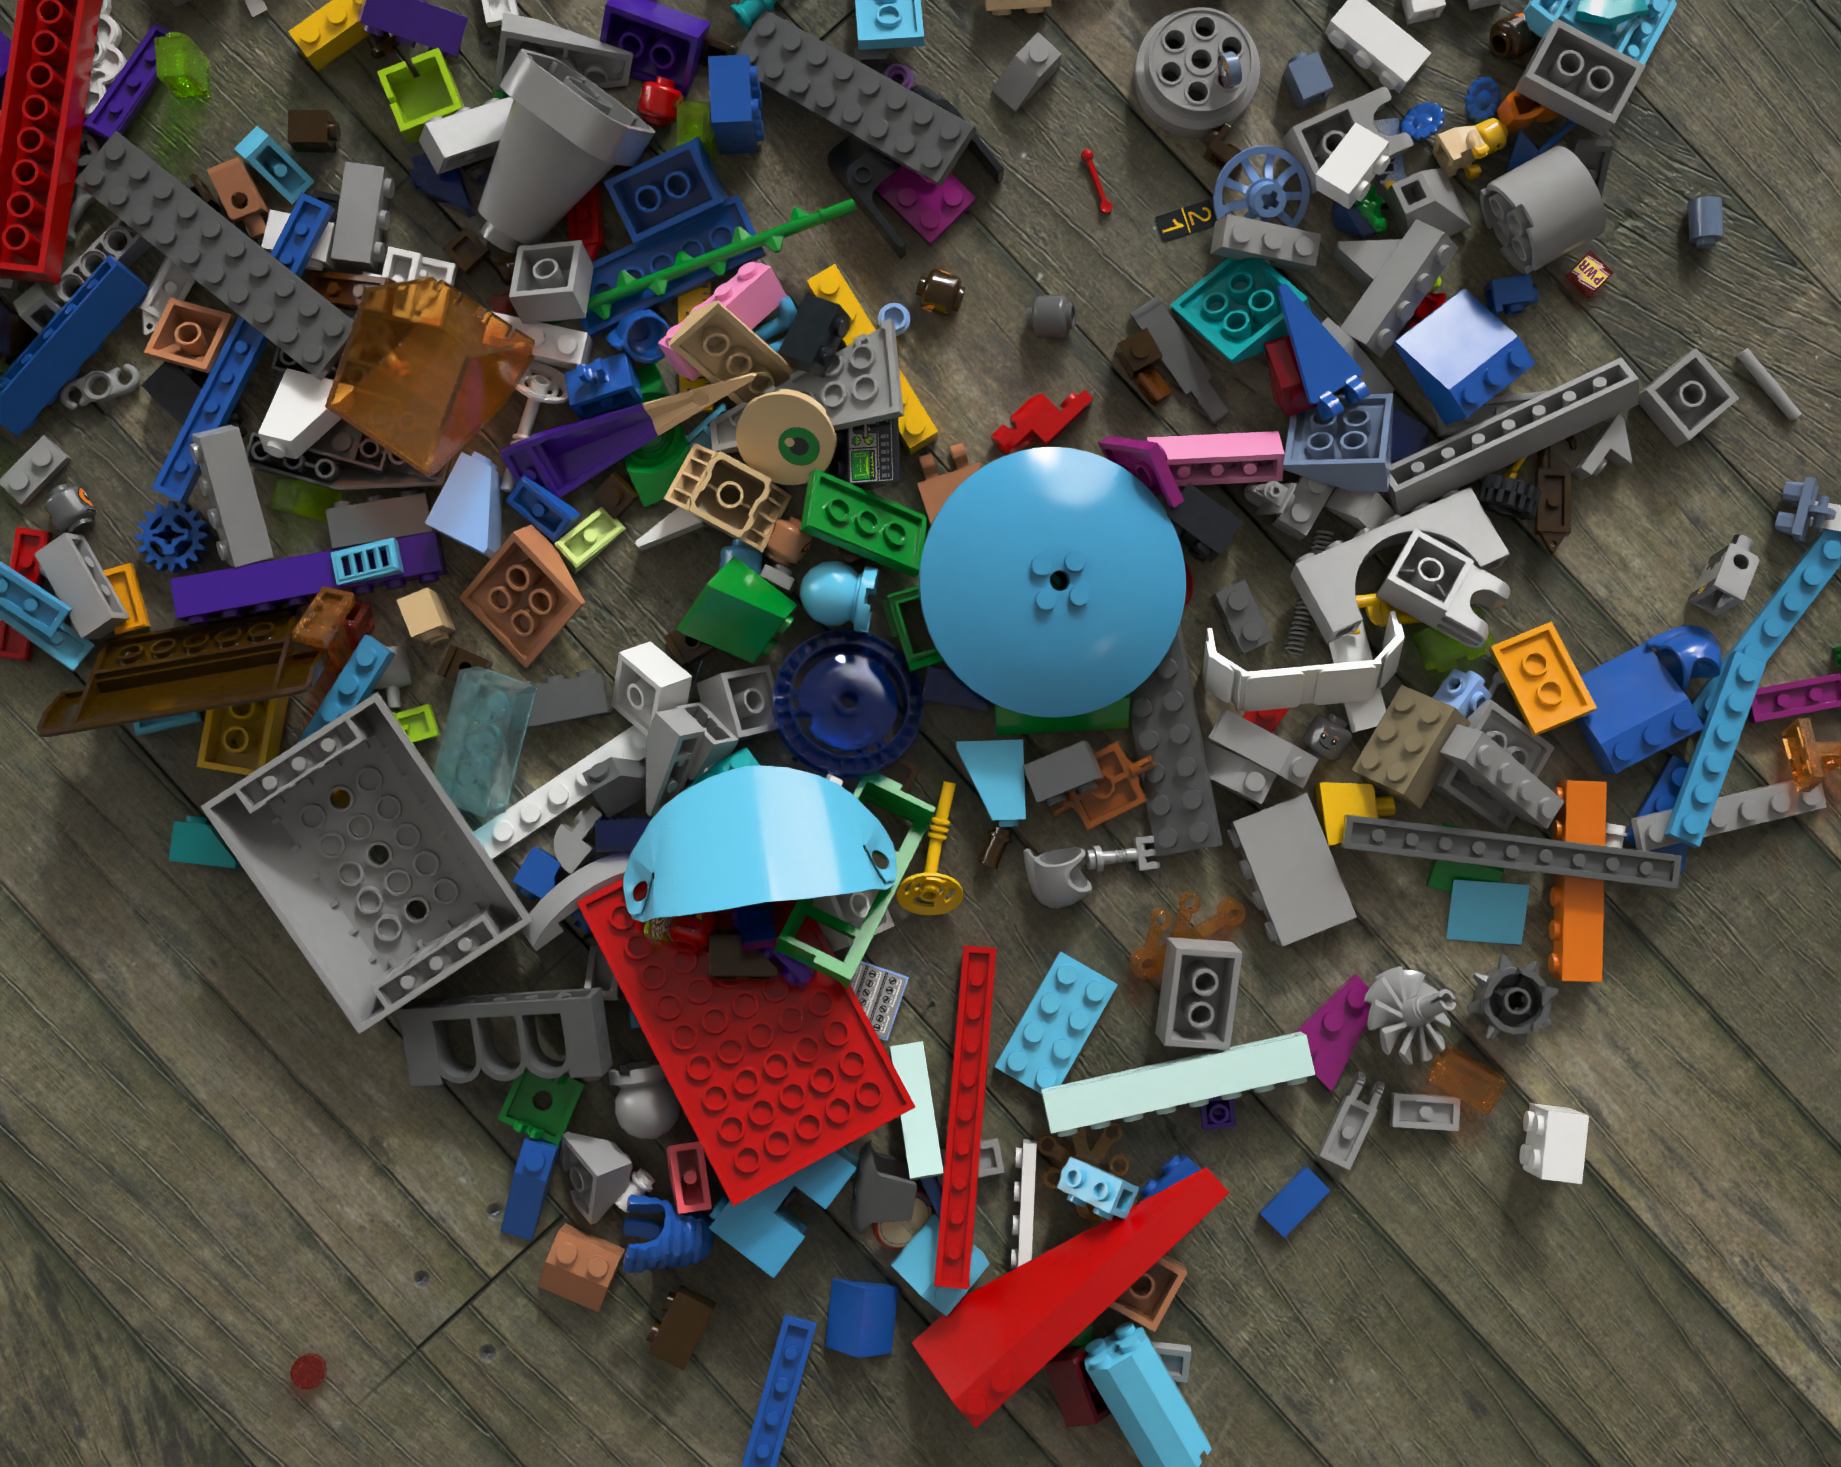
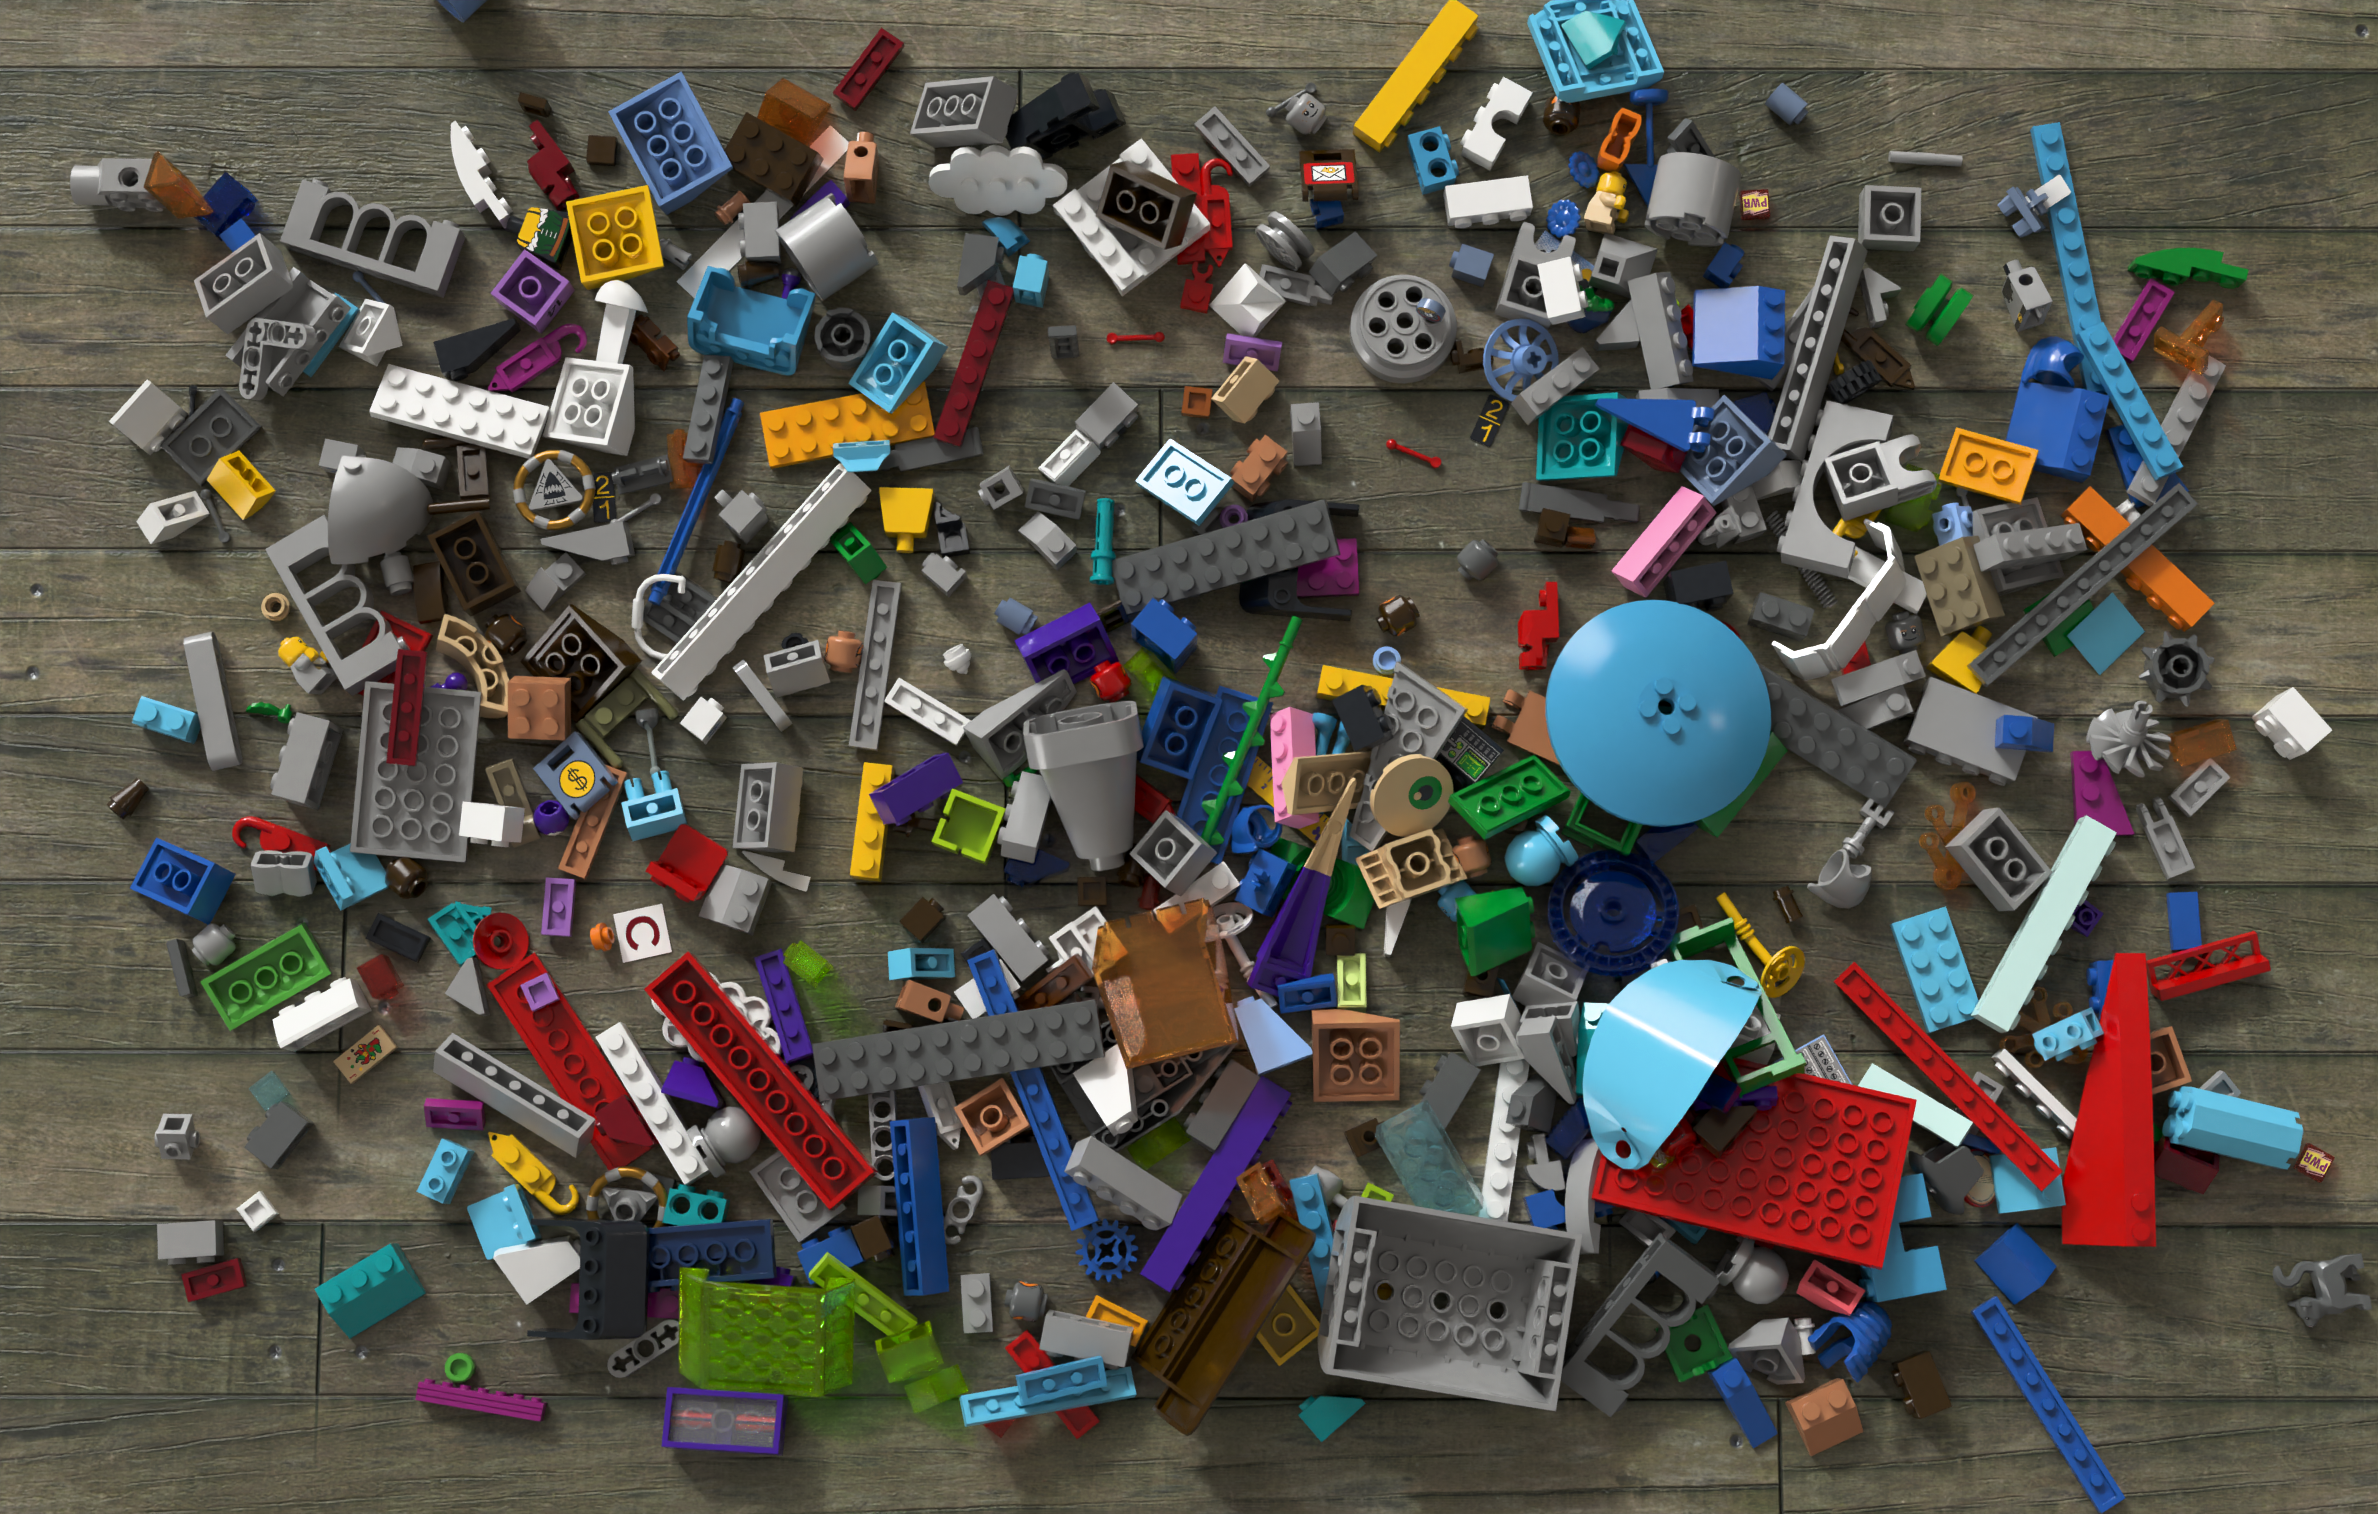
camera: 45 degrees left, 5 degrees down
medium azure slope [331,538,404,586] -> none
tan brick [396,587,456,646] -> none
light grey plate [760,563,797,594] -> none
medium azure slope [956,739,1026,827] -> none
dark grey brick [1023,741,1104,807] -> none
dark orange plate [1050,741,1156,830] -> none
magenta wing [1098,436,1184,508] -> none
light grey brick [1515,18,1646,136] -> none
none -> nougat brick [1230,435,1288,502]
none -> green wheel [1905,274,1974,346]
none -> blue slope [1995,715,2054,753]
none -> red fence [2146,931,2271,1001]

